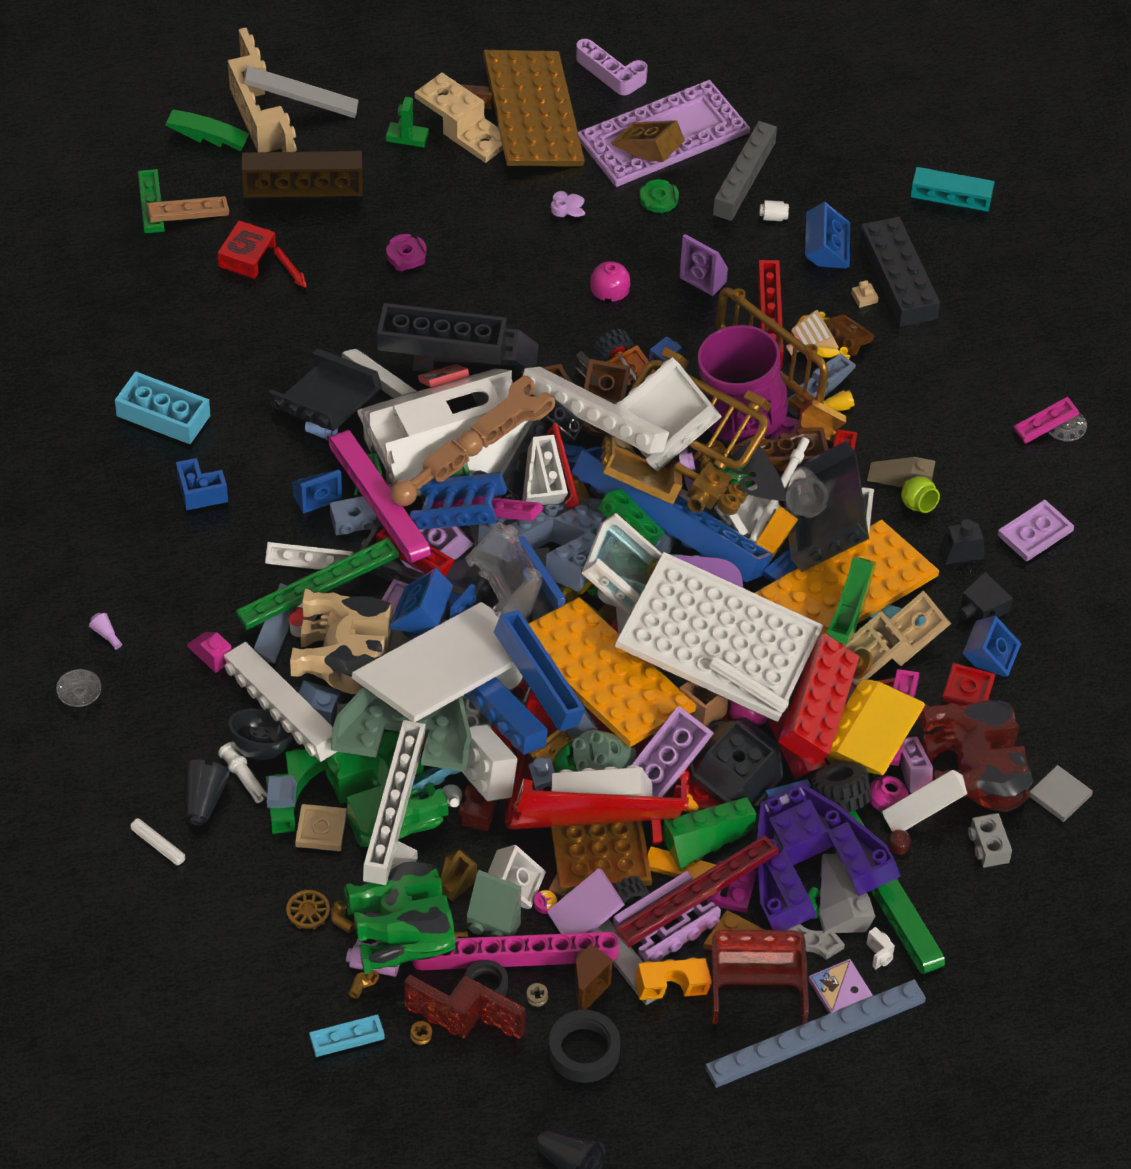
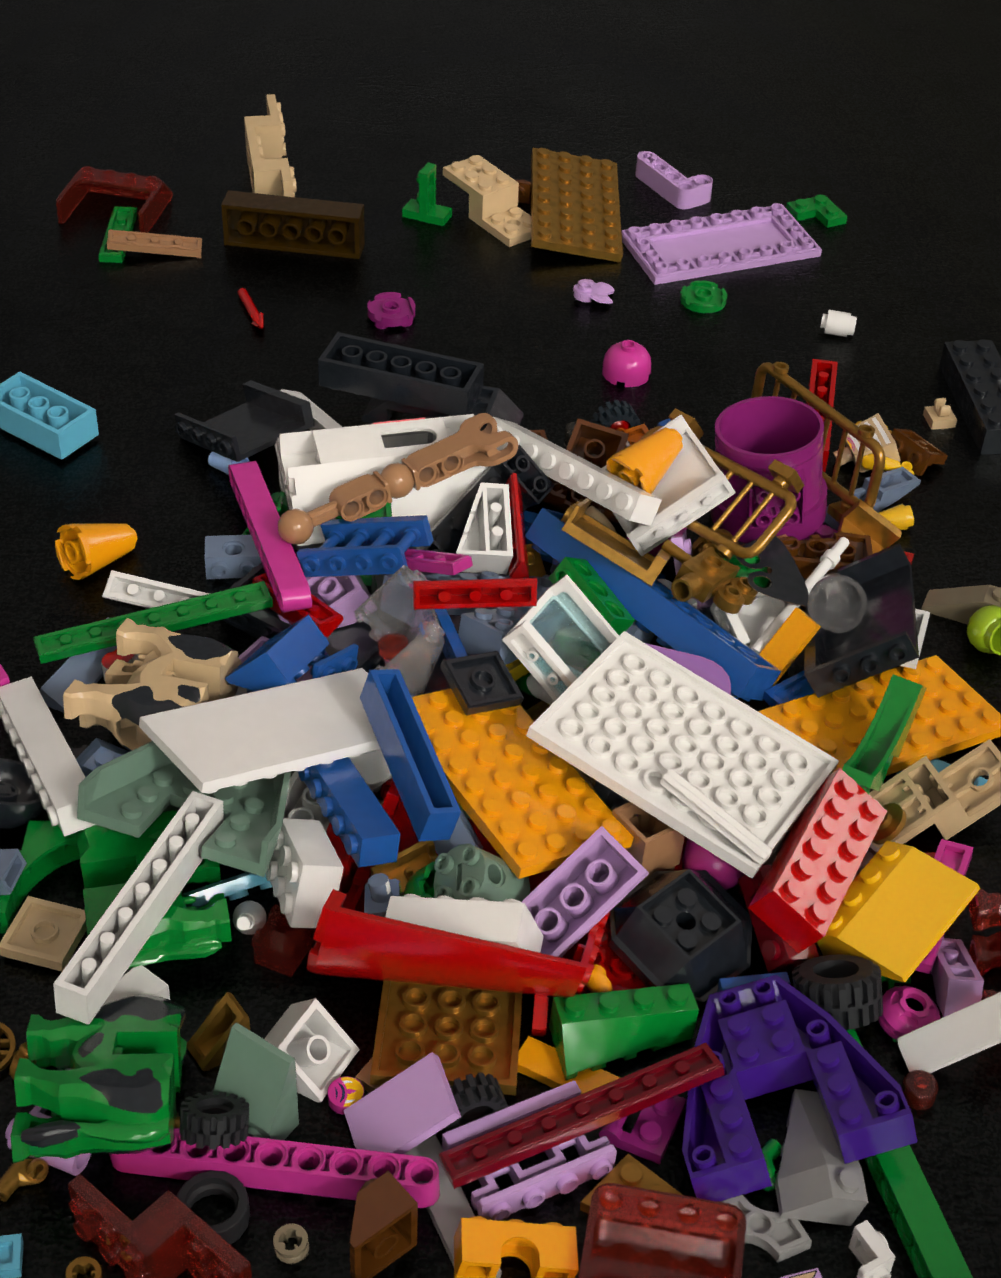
camera: 10 degrees right, 10 degrees down
green slope [165,110,249,152] -> none
blue brick [176,458,228,510] -> none
red panel [218,221,276,279] -> none
light grey tile [243,65,358,118] -> none
blue slope [292,470,342,514] -> none
pearl gold slope [611,120,685,163] -> none
medium lavender slope [680,234,728,296] -> none
dark grey brick [713,121,777,221] -> none
blue slope [805,202,850,268] -> none
none -> light orange cone [55,523,137,580]
none -> clear red windscreen [56,166,173,233]
none -> black tyre [179,1092,249,1150]
none -> clear red tile [378,633,409,660]
none -> red slope [413,578,537,610]
none -> black tile [440,651,524,715]
none -> light orange cone [606,427,683,494]
none -> green plate [786,195,847,228]

